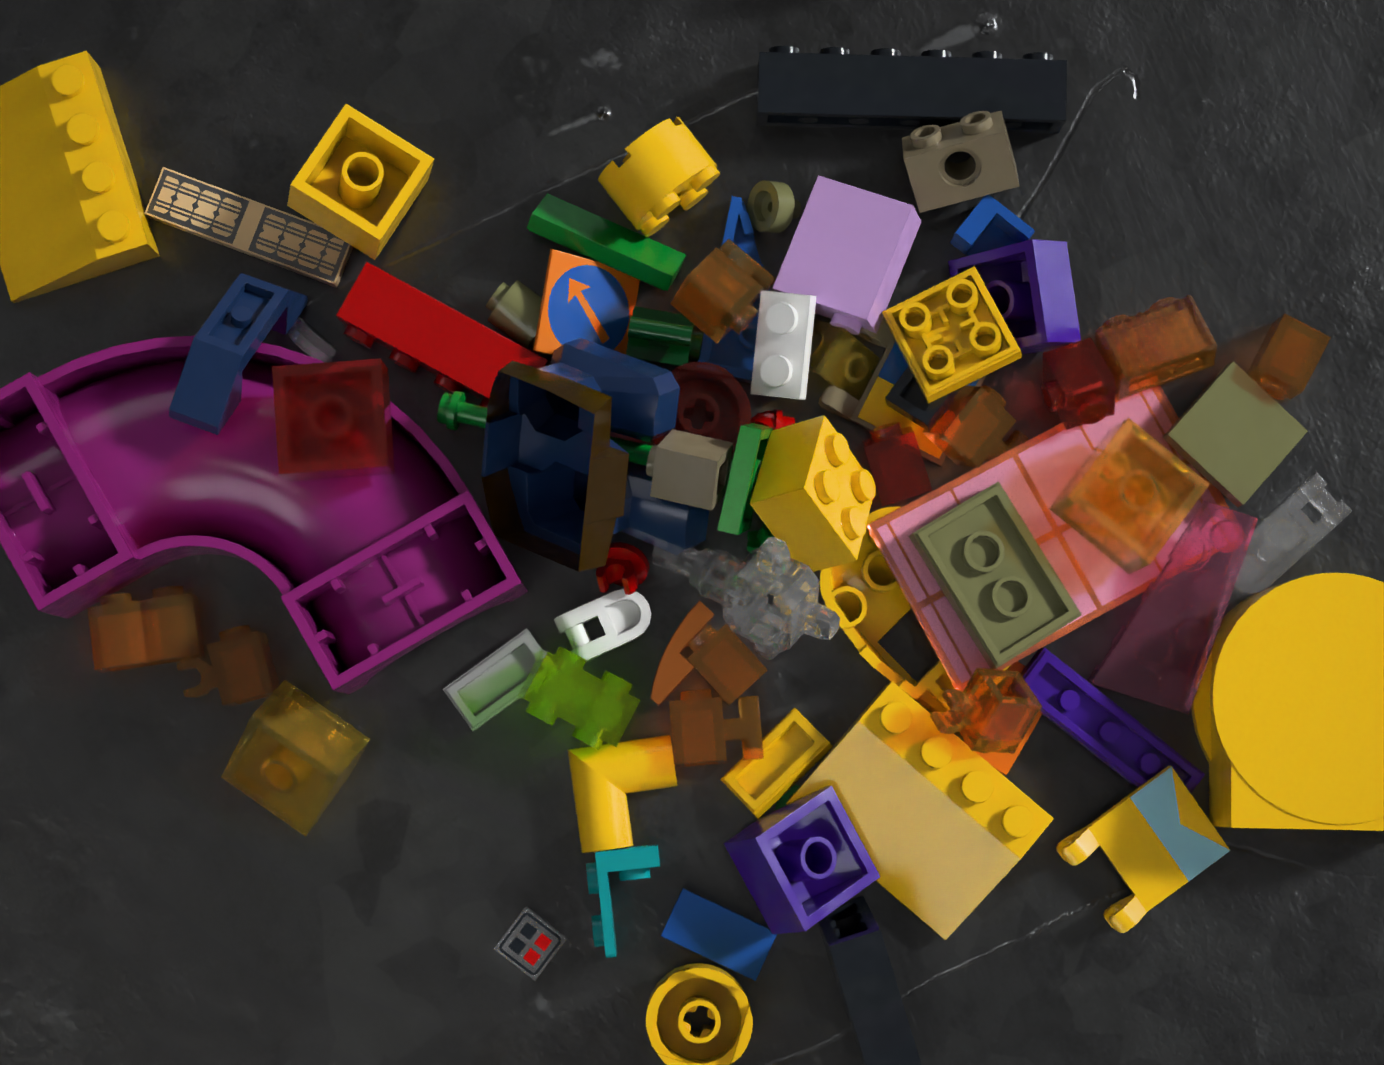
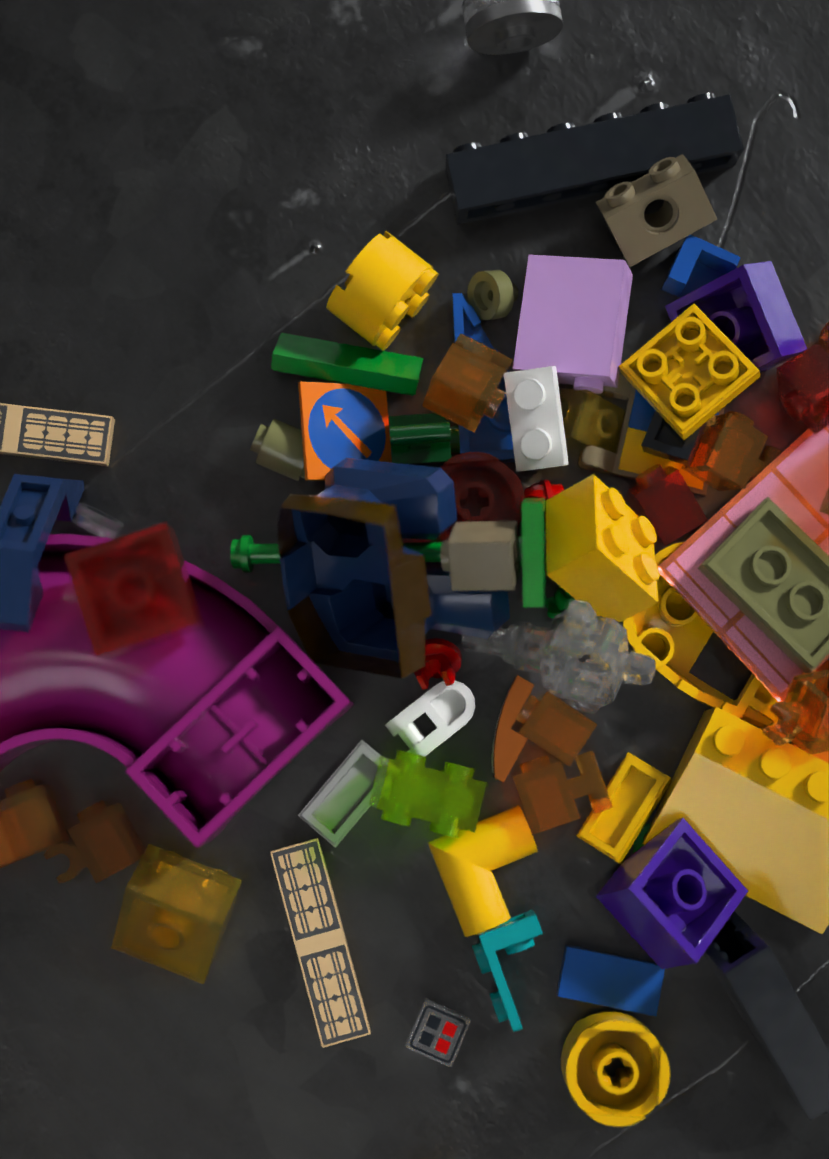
camera: 10 degrees left, 0 degrees up
yellow brick [287,104,434,260] -> none
red brick [336,262,549,407] -> none
none -> tile [270,837,371,1048]

